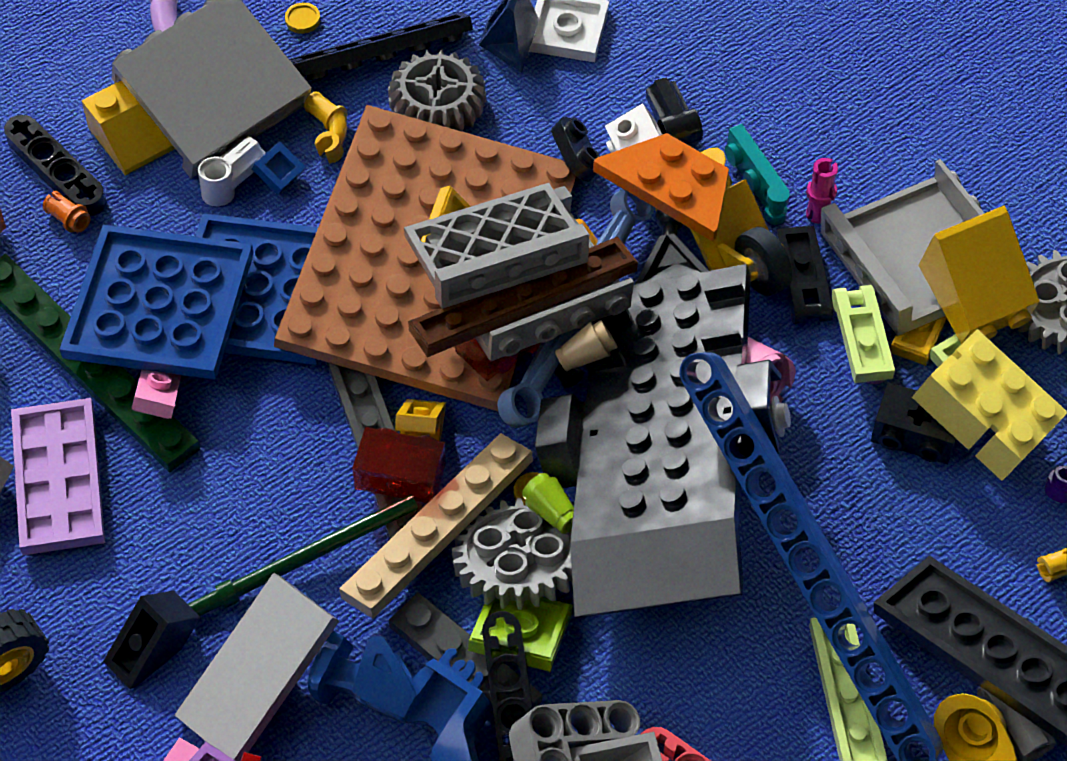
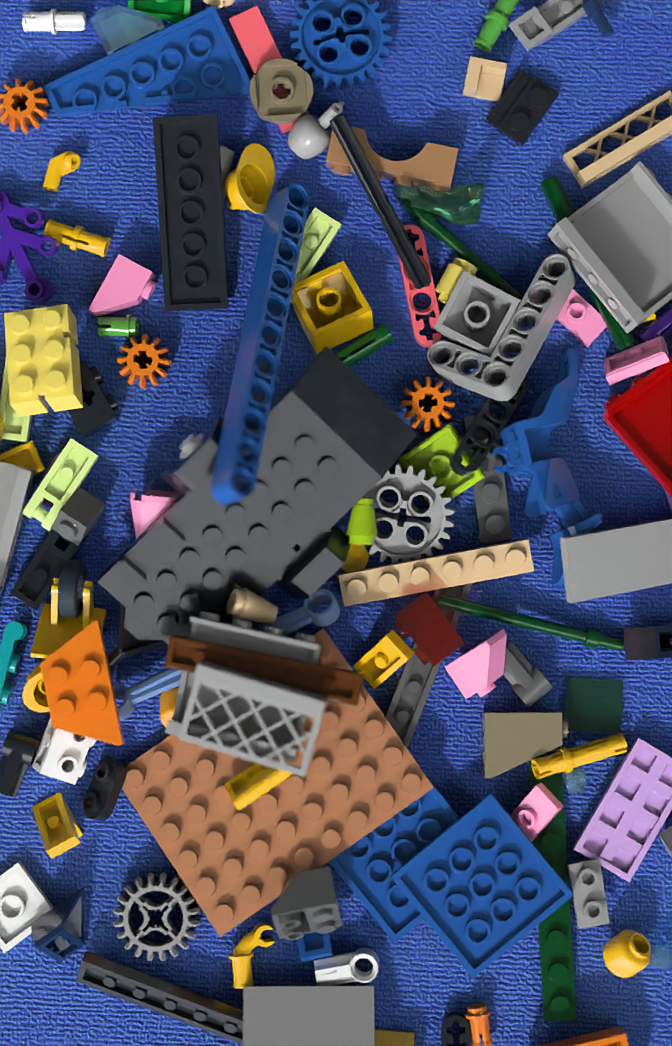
camera: 140 degrees left, 30 degrees up
none -> yellow slope [32,792,82,858]
none -> dark grey brick [52,487,106,546]
none -> bright pink slope [88,254,156,318]
none -> bright green pin [98,314,139,340]
none -> orange gear [117,334,172,389]
none -> dark grey slope [271,866,343,940]
none -> yellow slope [291,261,374,354]
none -> green pin [335,324,393,367]
none -> orange gear [400,377,455,432]
none -> bright pink slope [445,629,507,699]
none -> dark tan slope [482,712,568,778]
none -> dark grey piece [503,641,553,708]
none -> yellow pin [531,733,627,779]
none -> clear green piece [562,677,625,734]
none -> clear light blue plate [562,766,589,794]
none -> light grey hinge [568,859,610,929]

